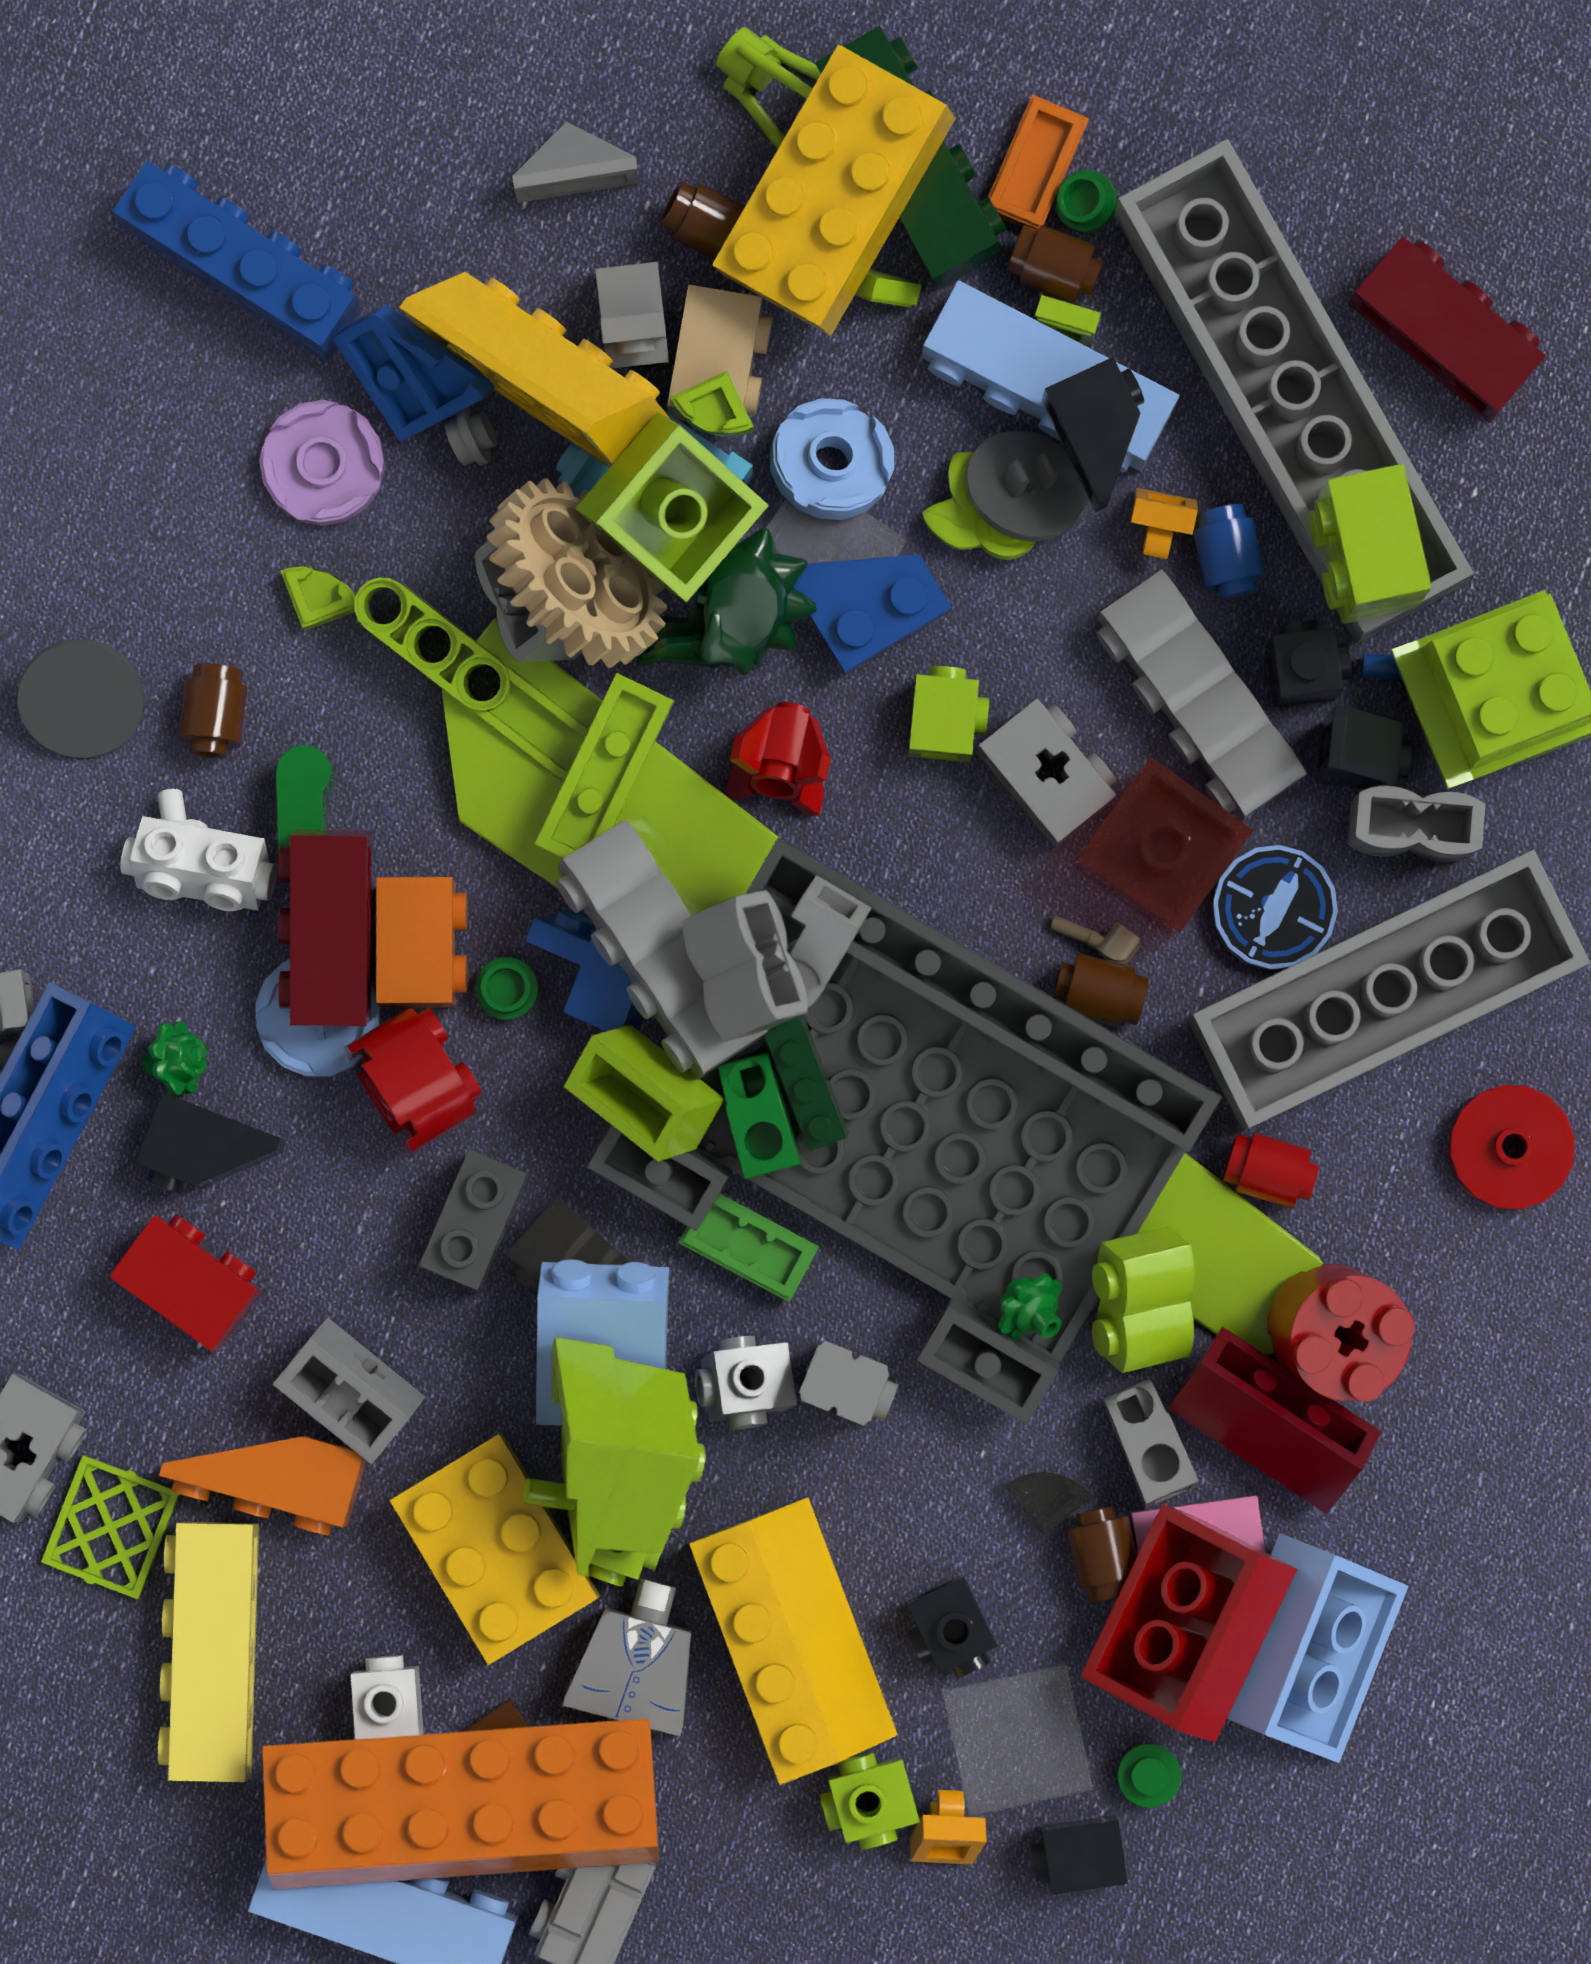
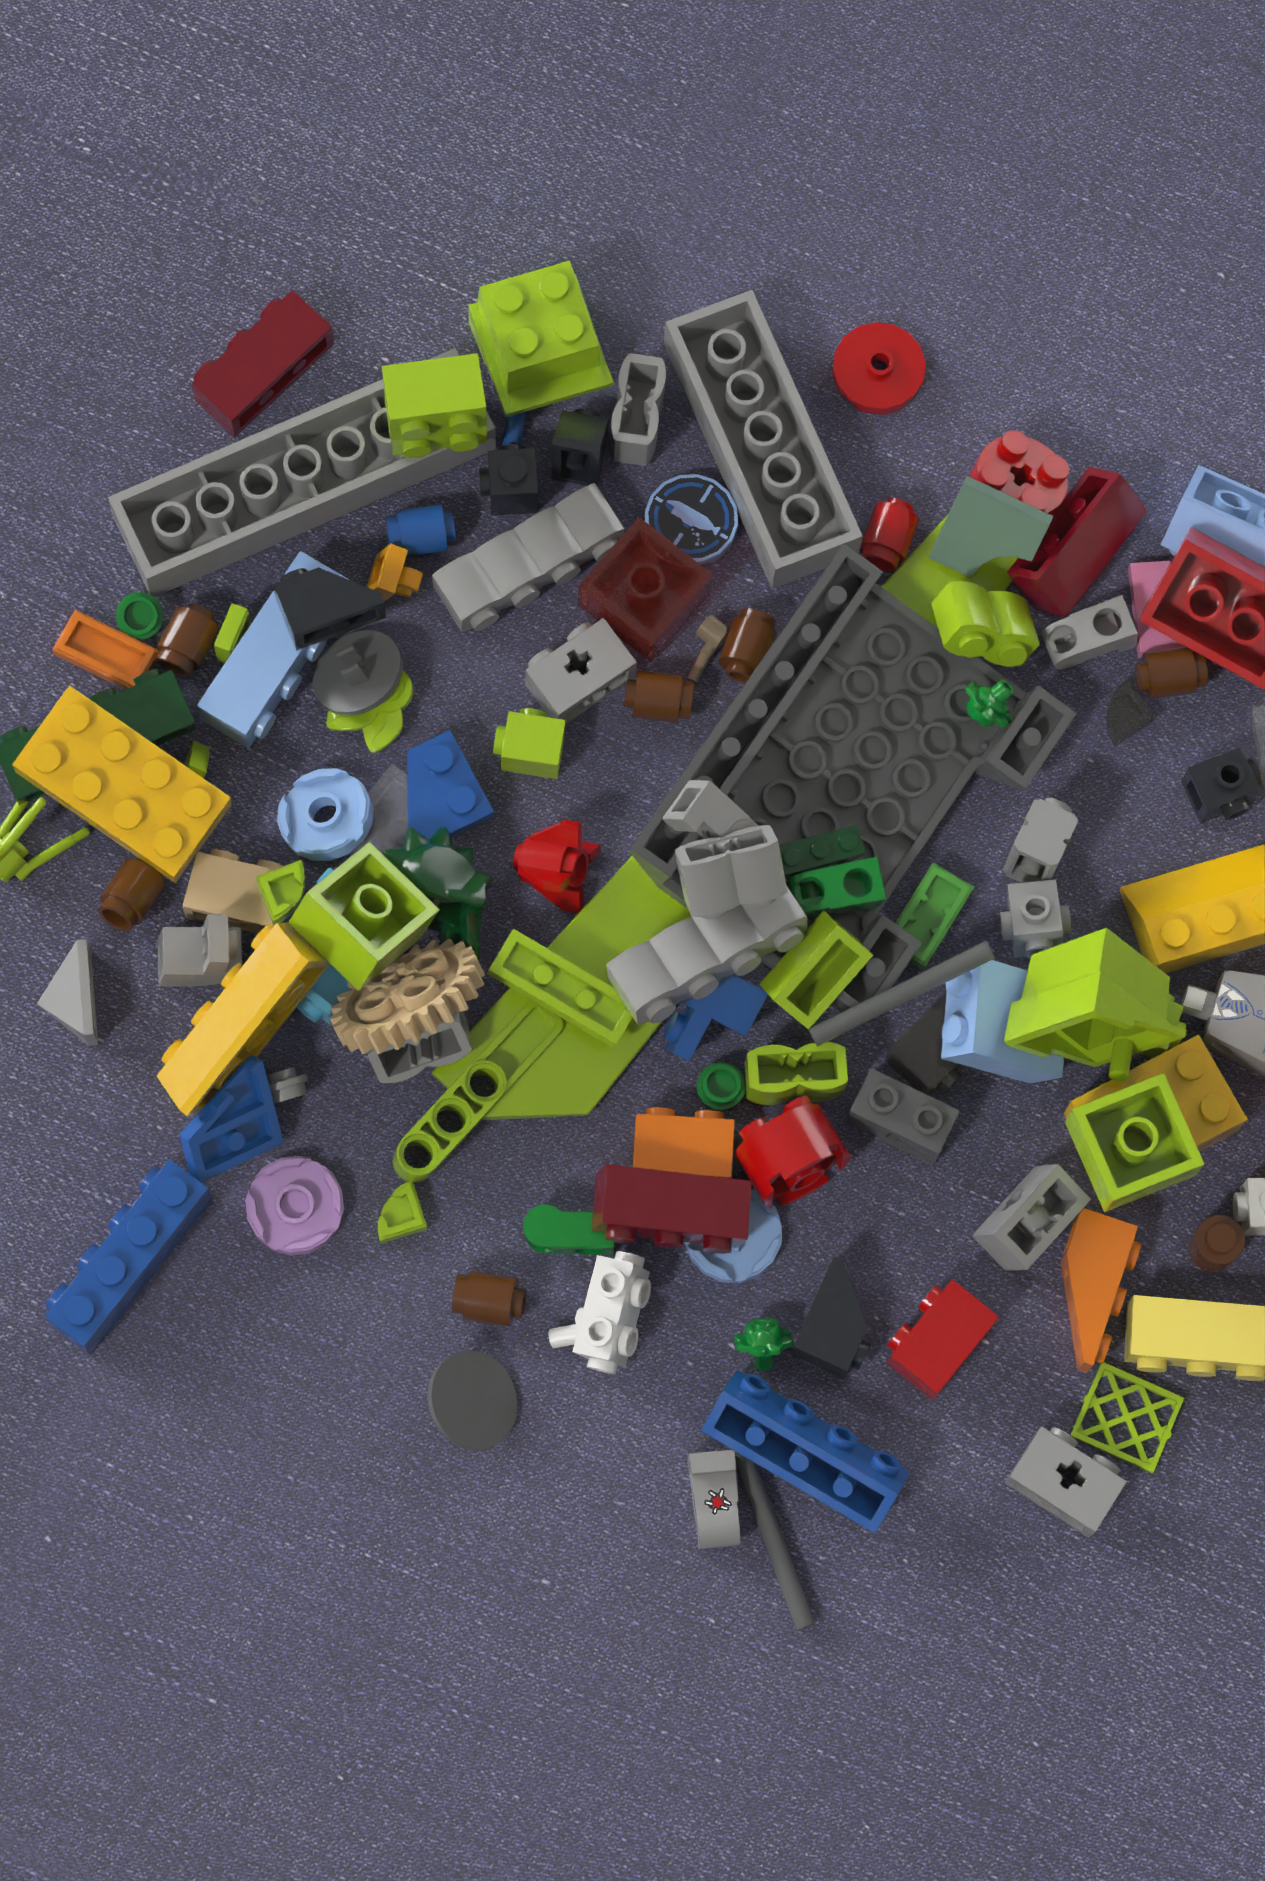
camera: 90 degrees left, 10 degrees down
none -> reddish brown brick [624,670,694,723]
none -> lime brick [744,1042,848,1105]
none -> dark grey bar [809,941,995,1047]
none -> sand green tile [928,476,1053,578]
none -> lime brick [1065,1073,1205,1212]
none -> reddish brown brick [1188,1215,1245,1272]

